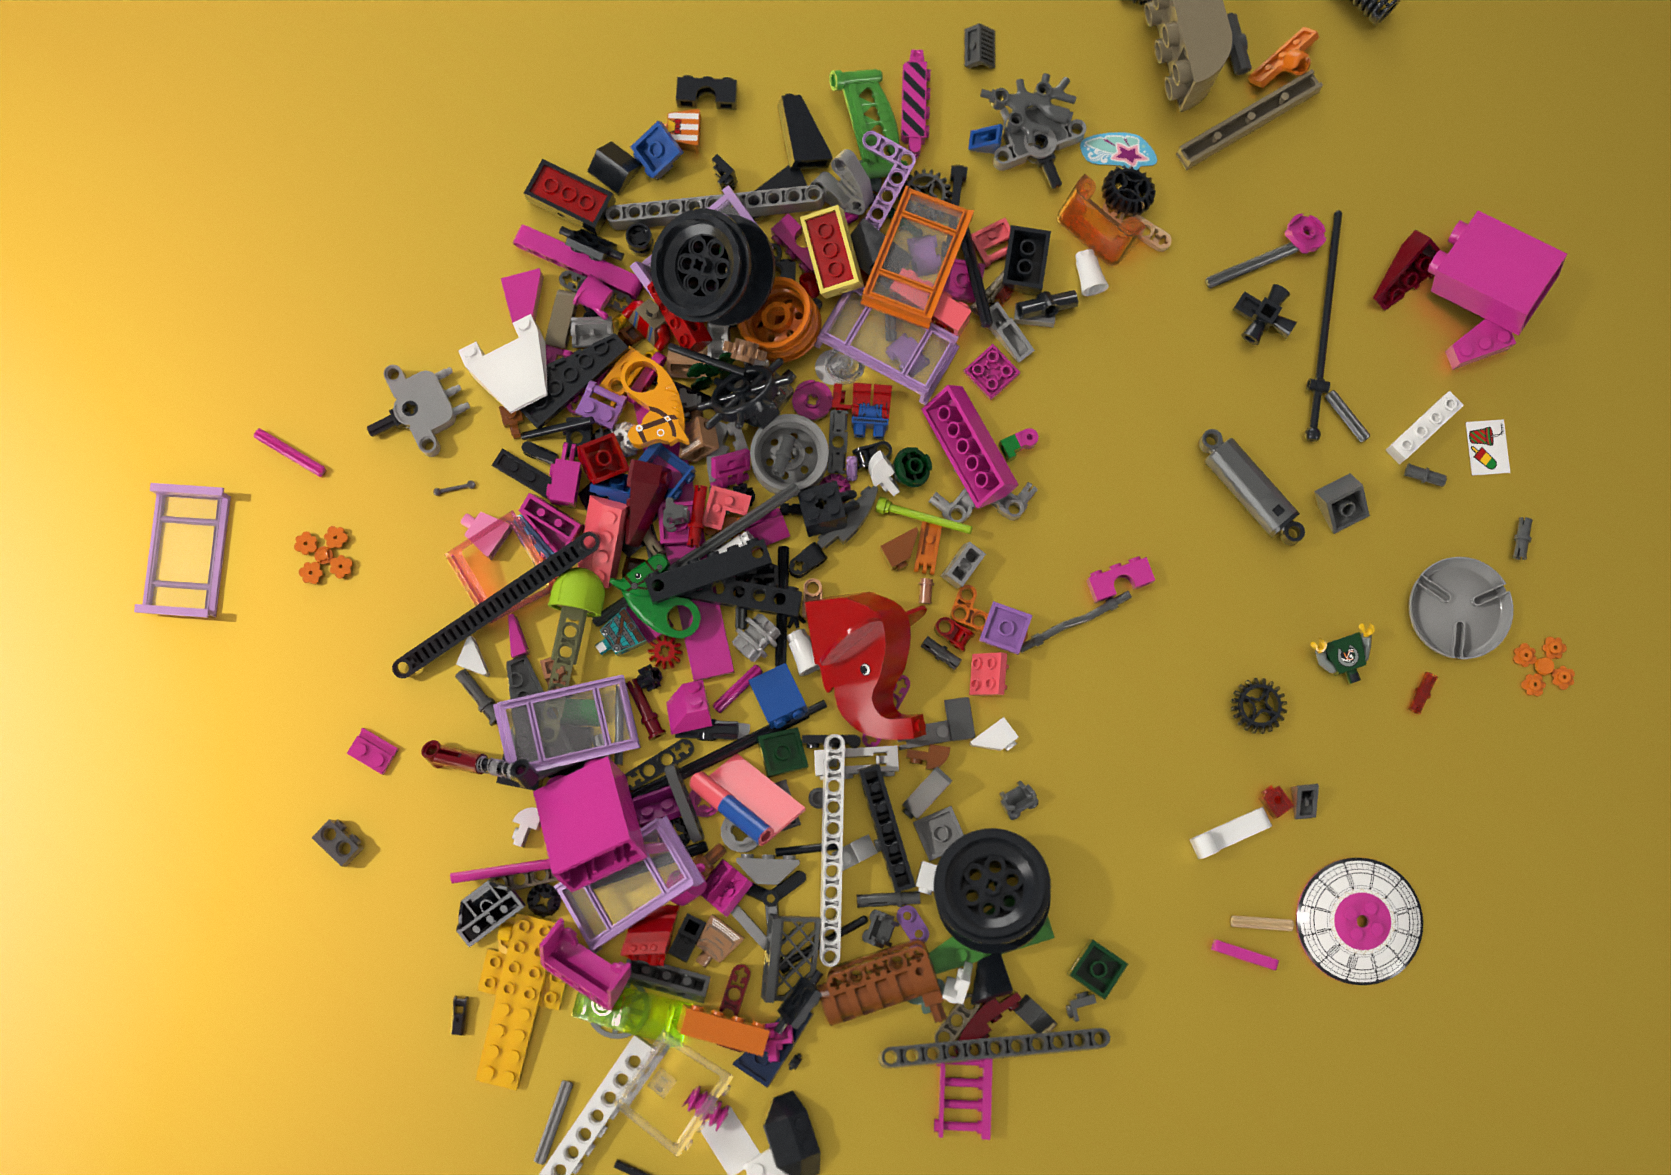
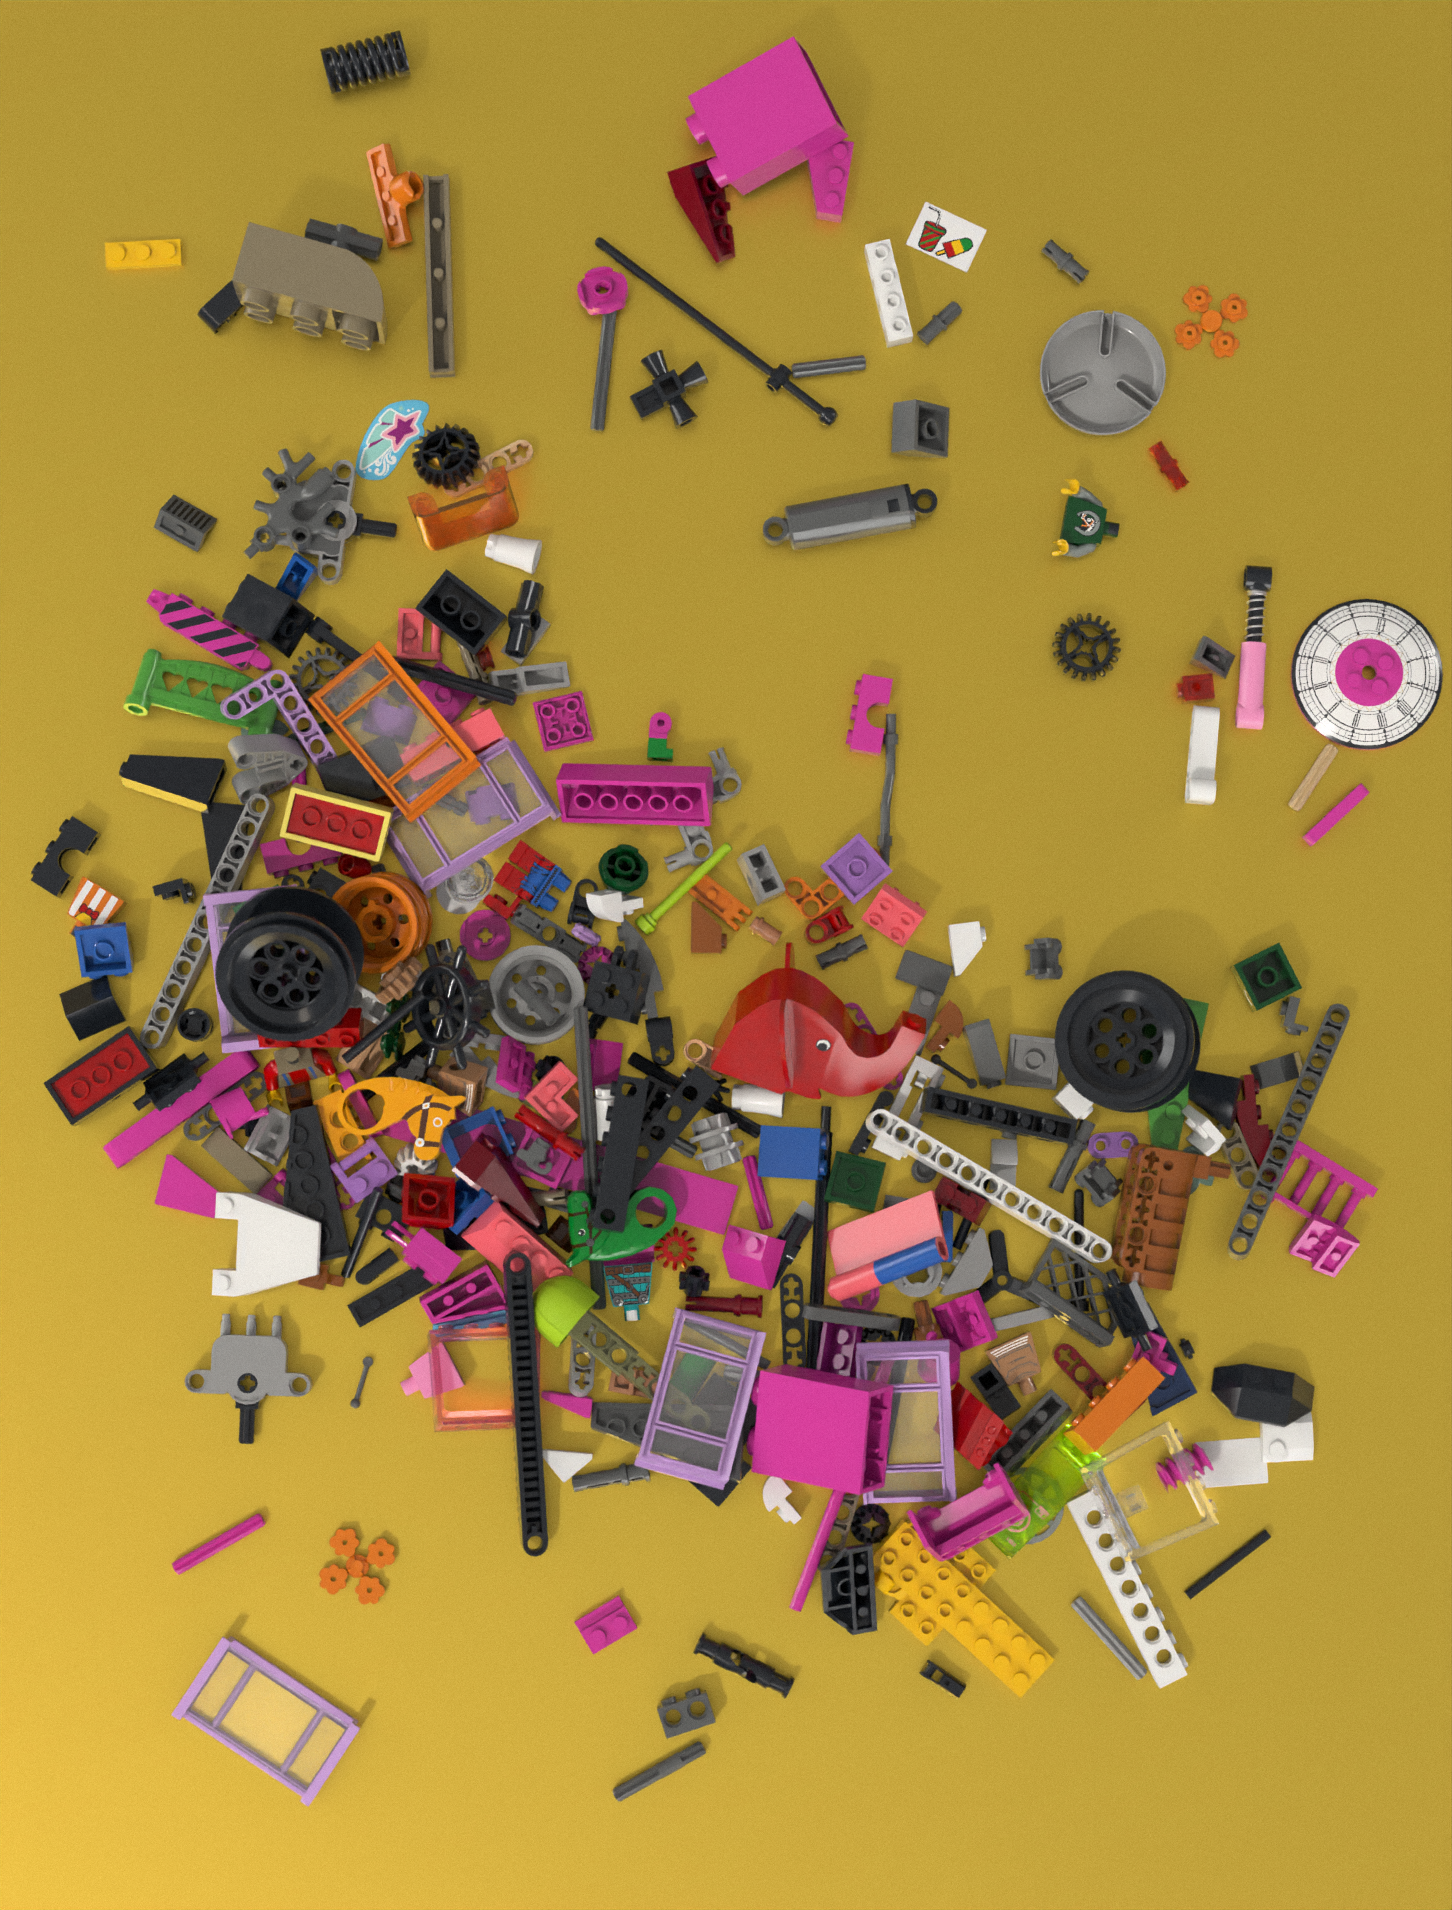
camera: 70 degrees left, 5 degrees up
piece [421,740,539,788] -> none
none -> black slope [222,574,315,658]
none -> light grey beam [568,1325,596,1397]
none -> dark grey axle [612,1742,706,1801]
none -> black piece [693,1633,795,1699]
none -> dark grey hinge [931,1054,977,1089]
none -> dark red brick [934,1176,992,1227]
none -> blue plate [941,1211,953,1262]
none -> piece [1235,565,1272,730]
none -> dark pink slope [1289,1213,1360,1278]

